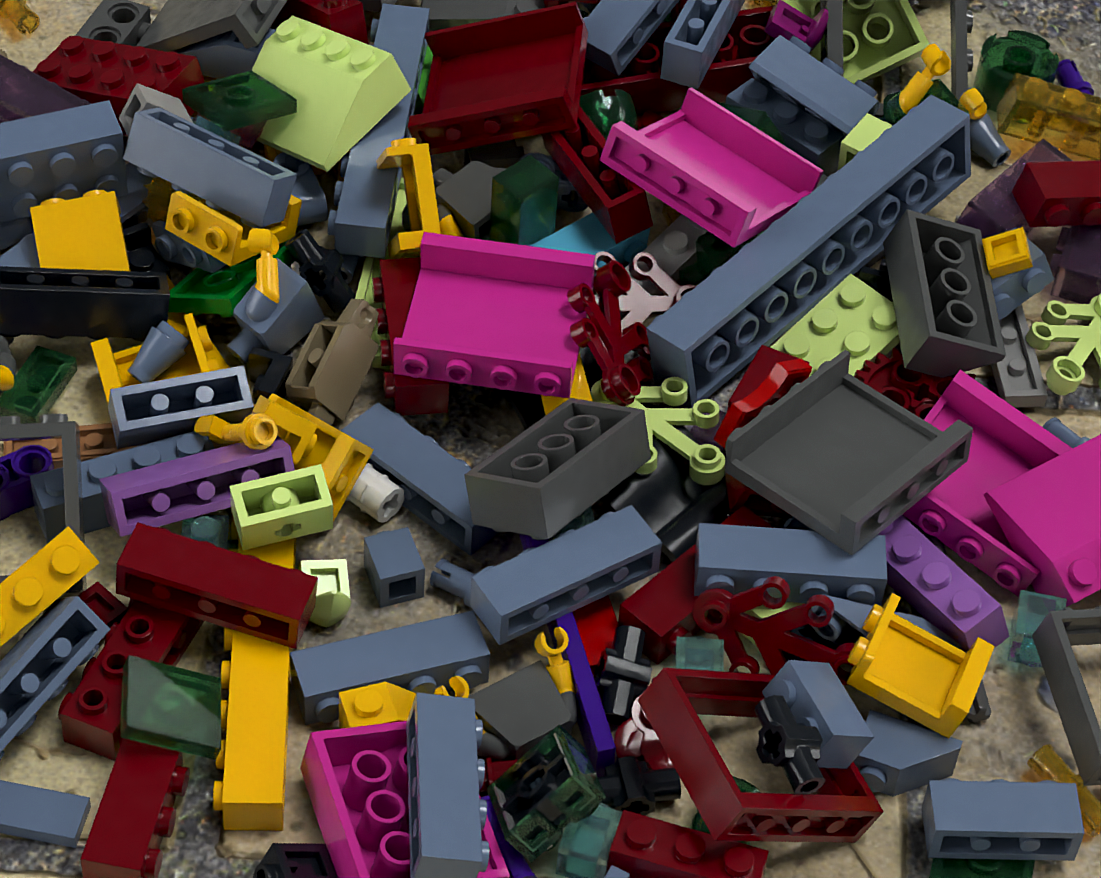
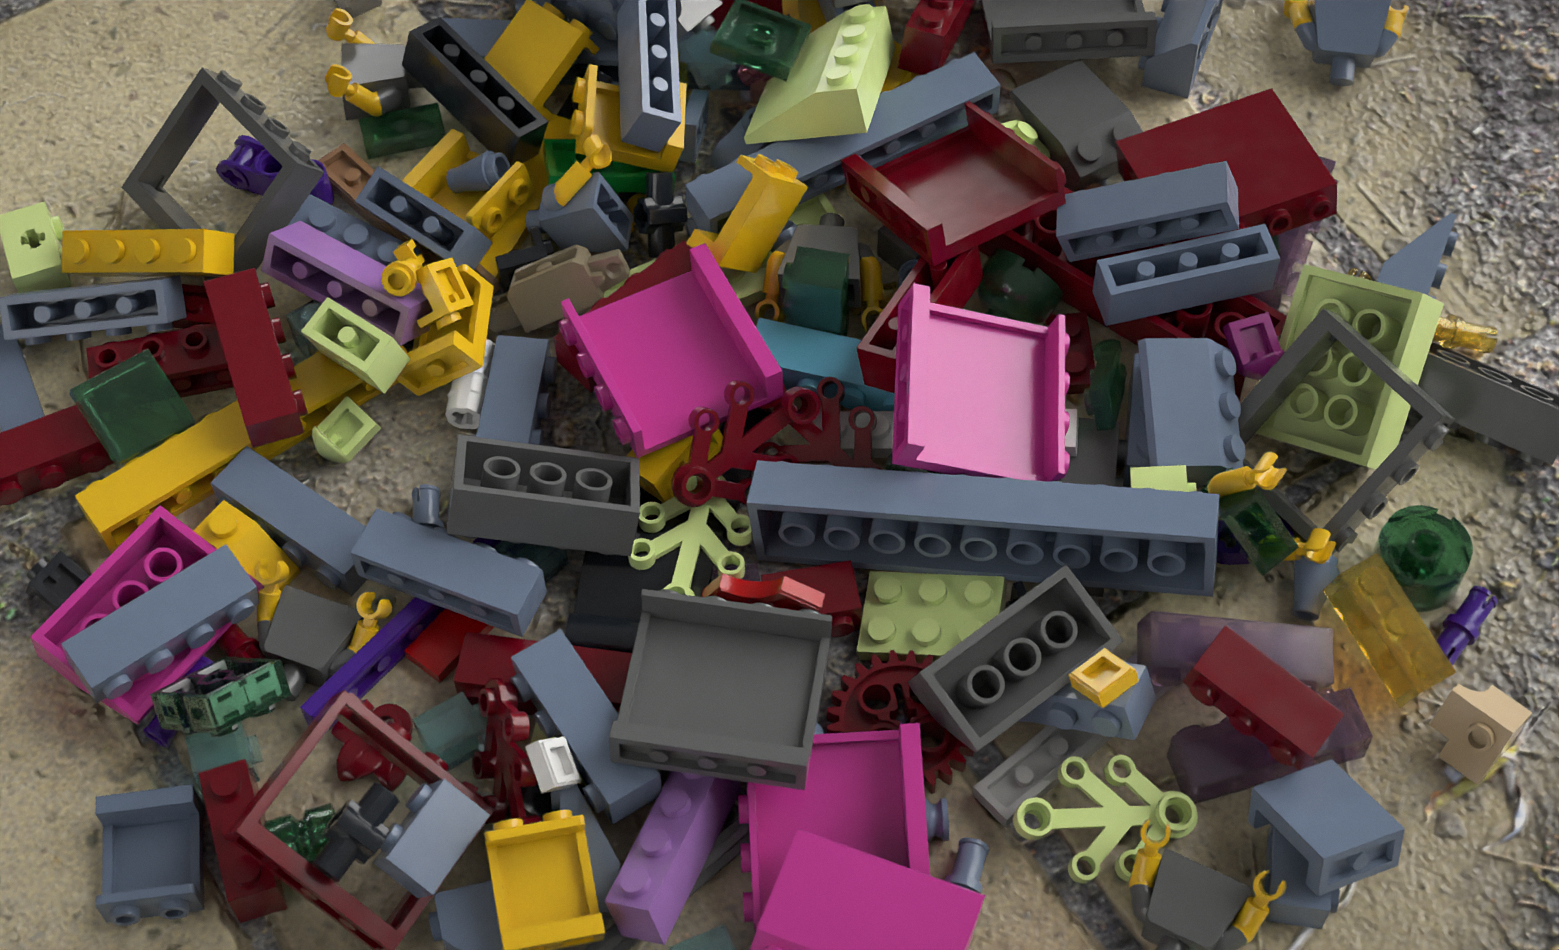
camera: 60 degrees right, 10 degrees up
sand blue brick [364,527,425,608] -> none
black axle [582,756,681,818] -> none
black axle [594,625,652,725] -> none
none -> white tile [525,737,580,793]

